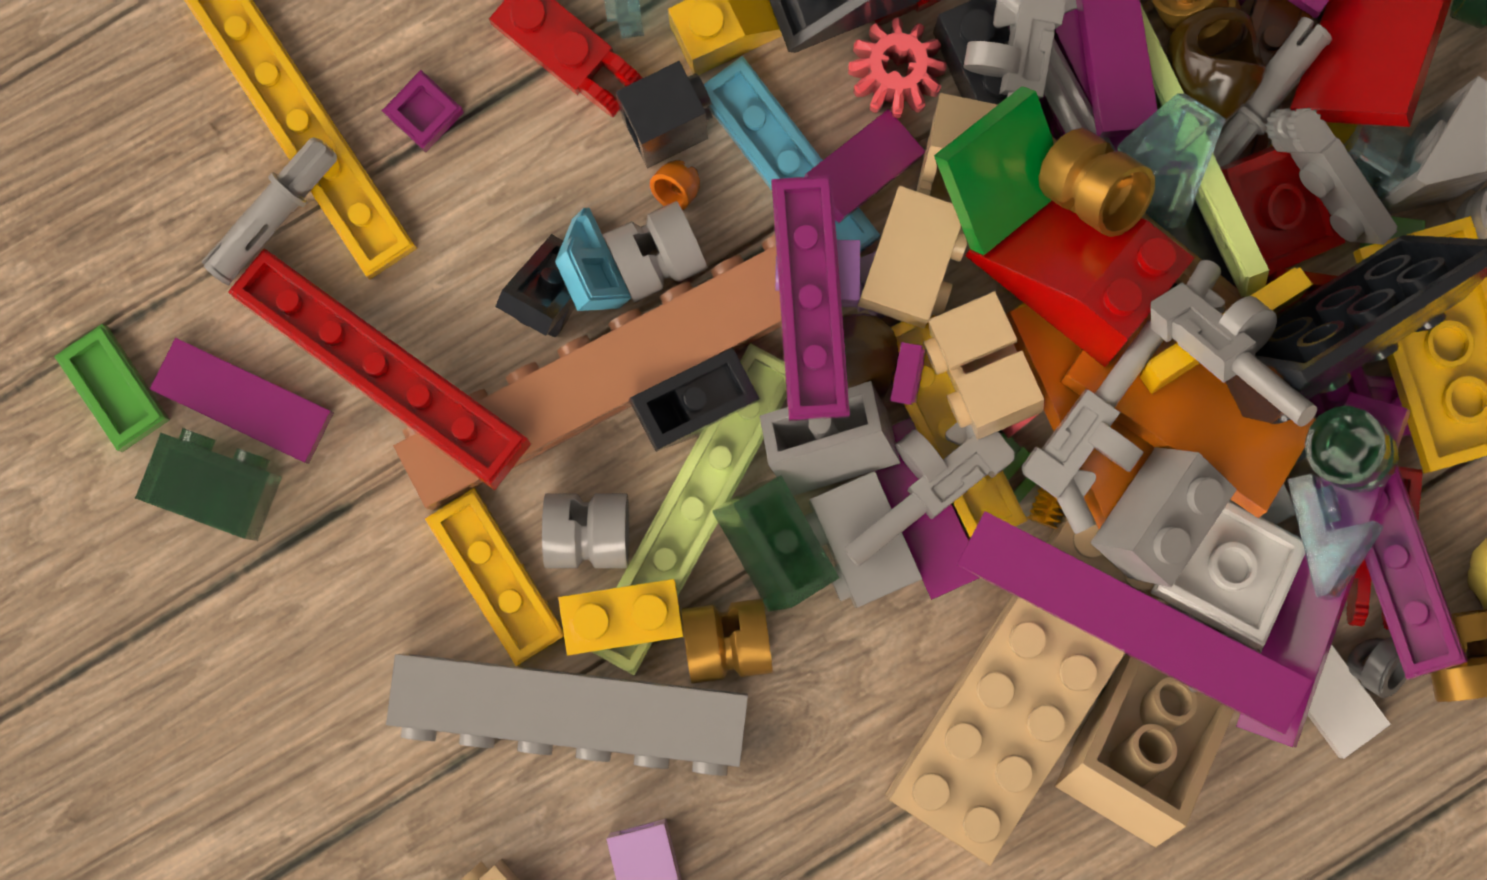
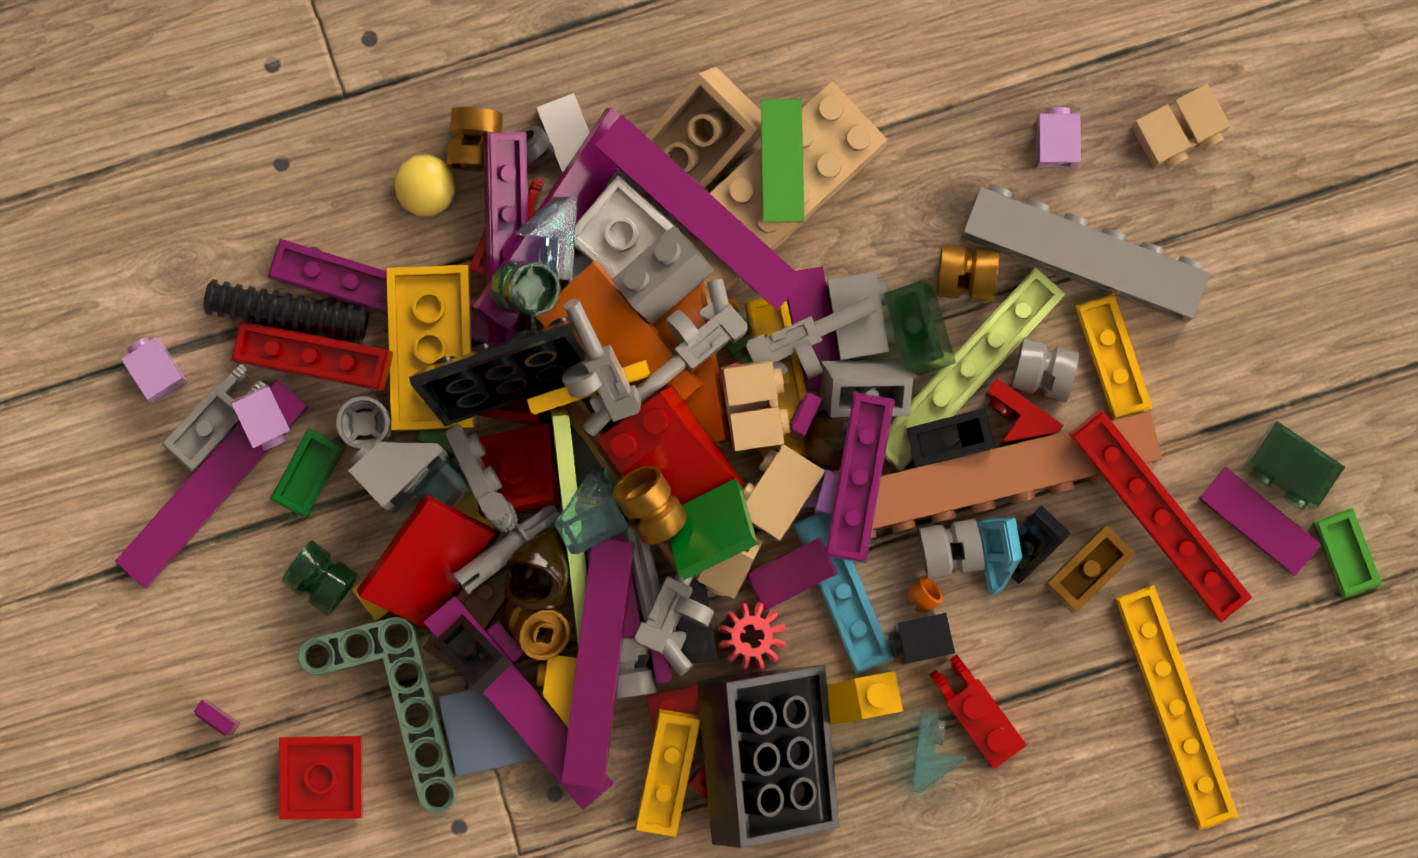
camera: 165 degrees left, 0 degrees up
light grey axle [201,137,337,285] -> none
magenta tile [381,70,465,153] -> none
yellow plate [558,579,684,656] -> none
none -> bright green tile [761,99,805,223]
none -> red slope [985,378,1064,445]
none -> pearl gold brick [1044,525,1136,614]

